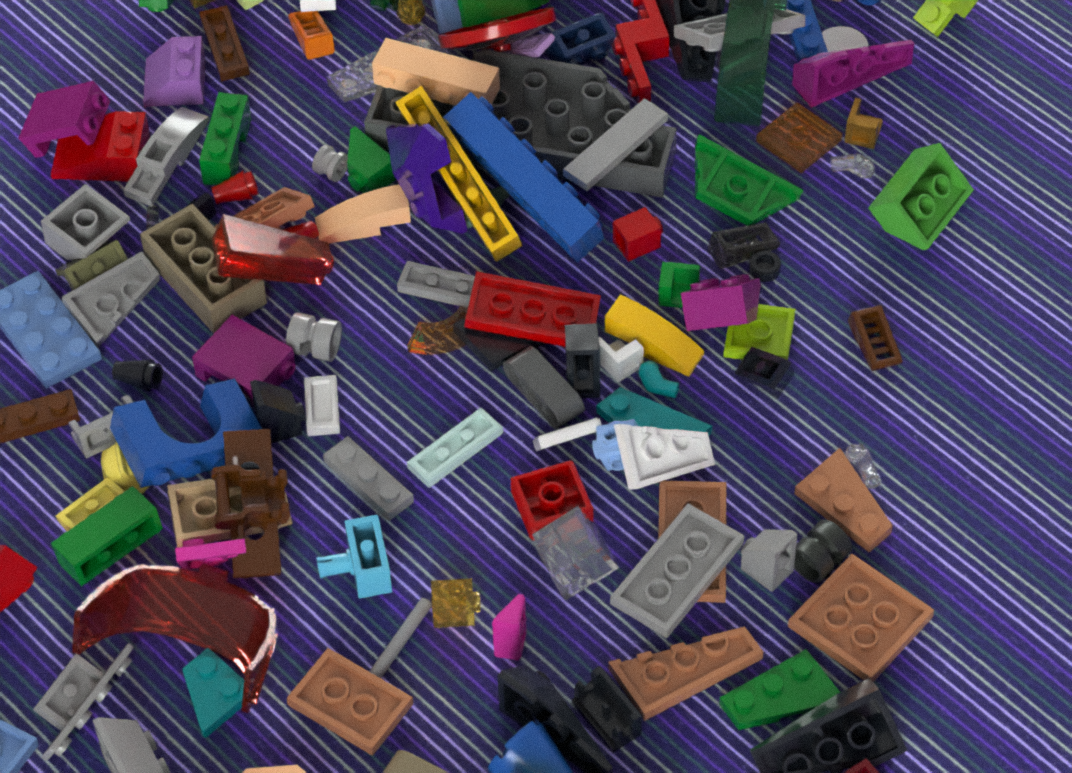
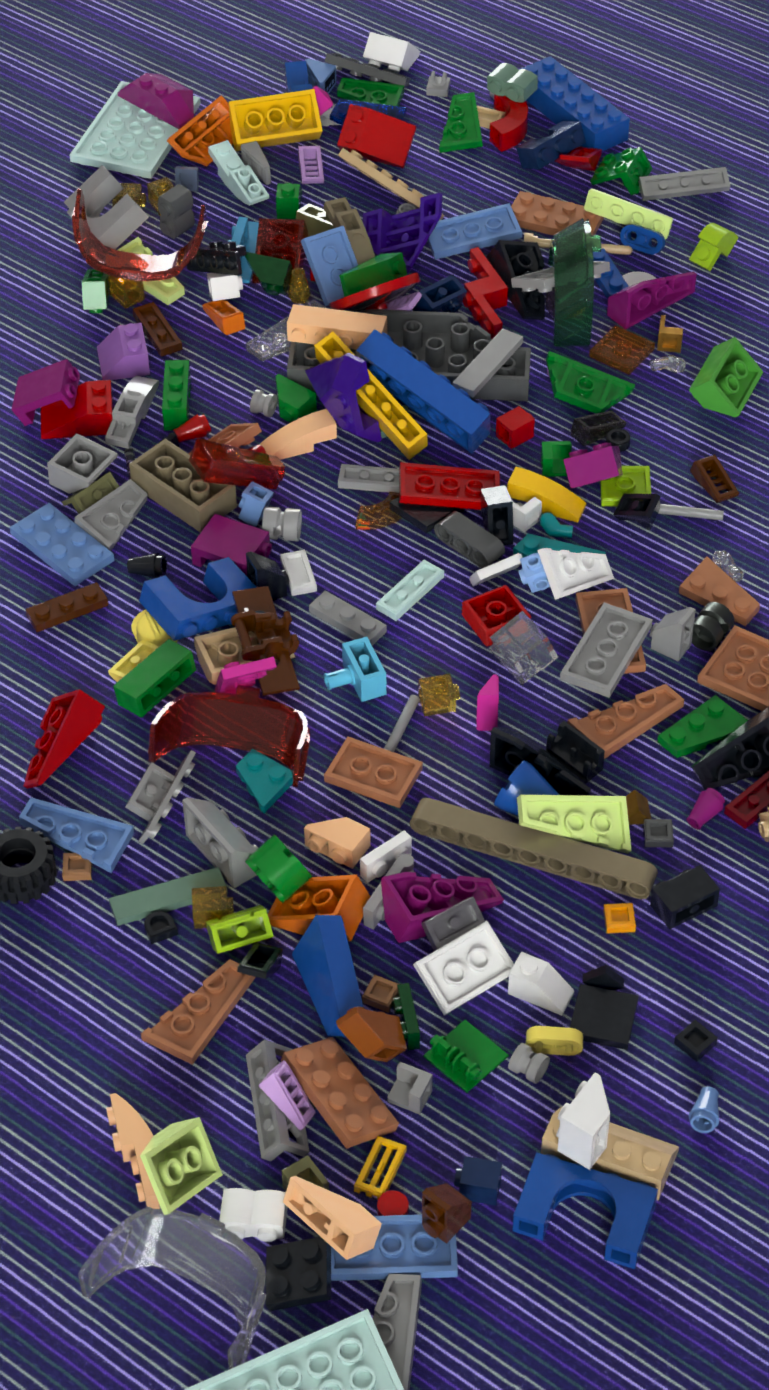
camera: 10 degrees left, 5 degrees down
light grey hinge [68,395,133,459] -> none
none -> medium blue brick [238,481,274,527]
none -> light grey bar [658,504,724,521]

